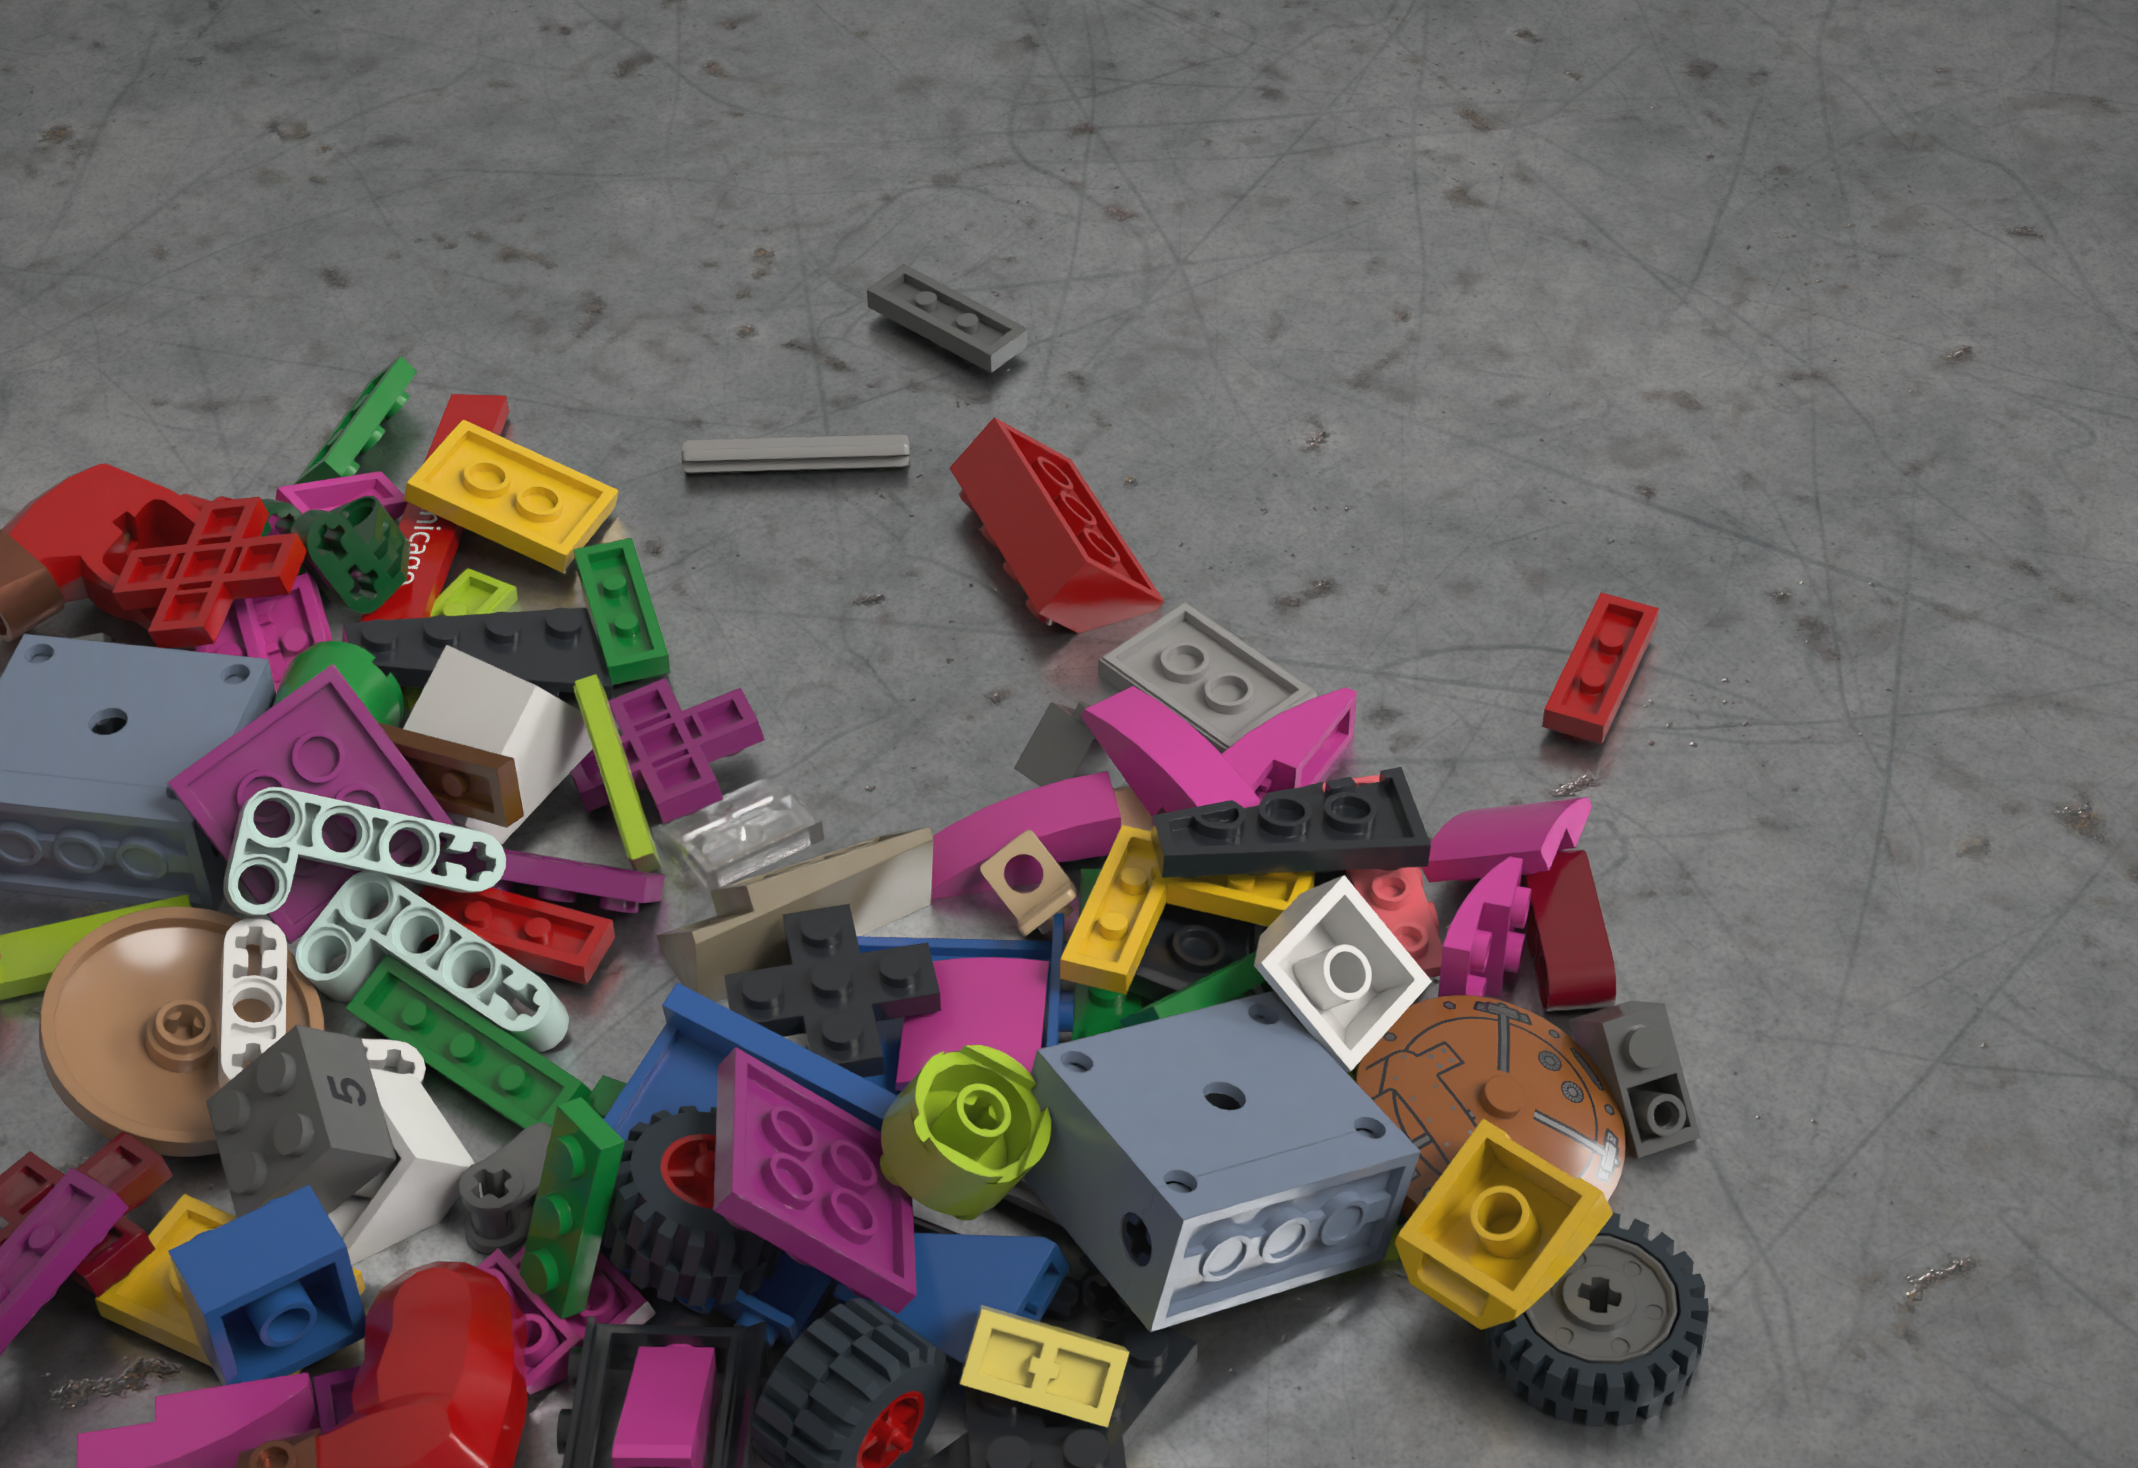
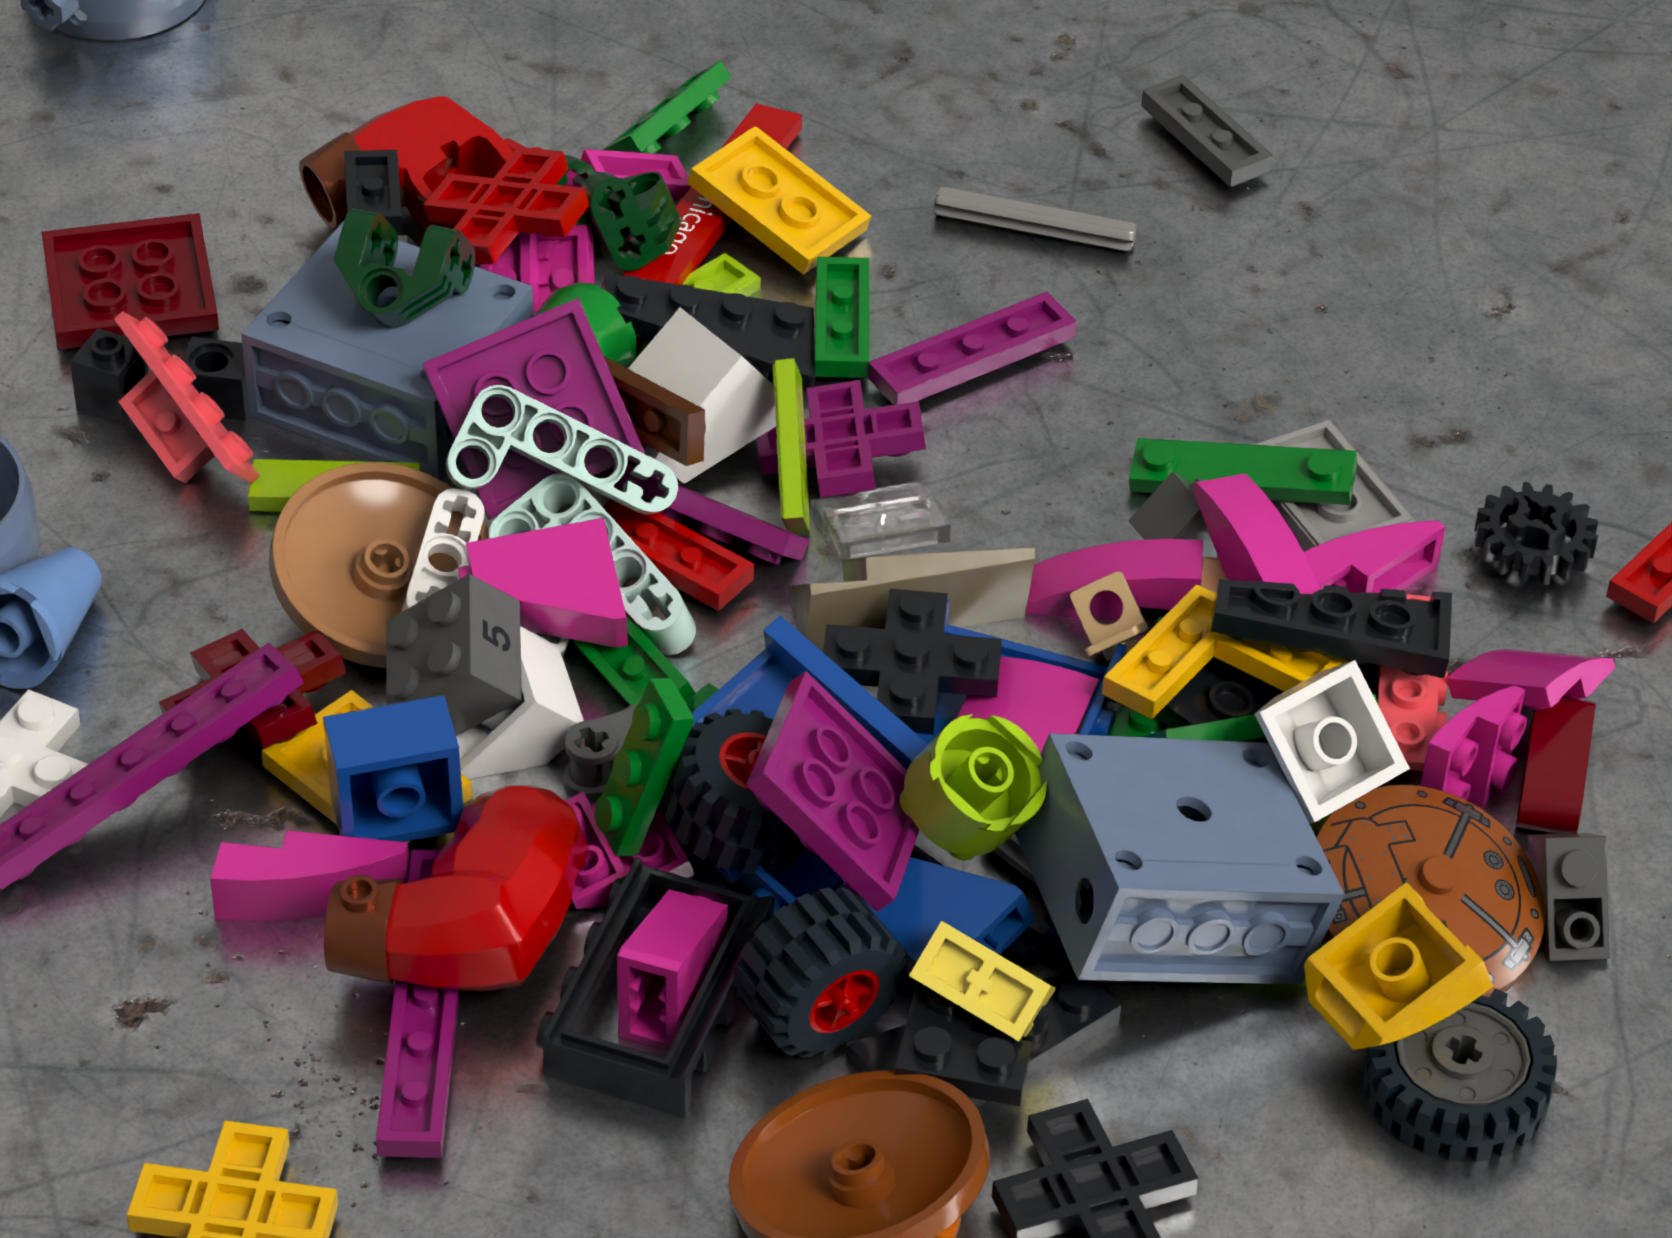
camera: 15 degrees right, 0 degrees up
red slope [949,417,1164,633] -> none
none -> dark green piece [333,208,475,328]
none -> black slope [344,150,402,233]
none -> dark pink slope [458,518,628,648]
none -> magenta plate [868,291,1077,405]
none -> green plate [1129,438,1357,505]
none -> black gear [1474,482,1598,585]

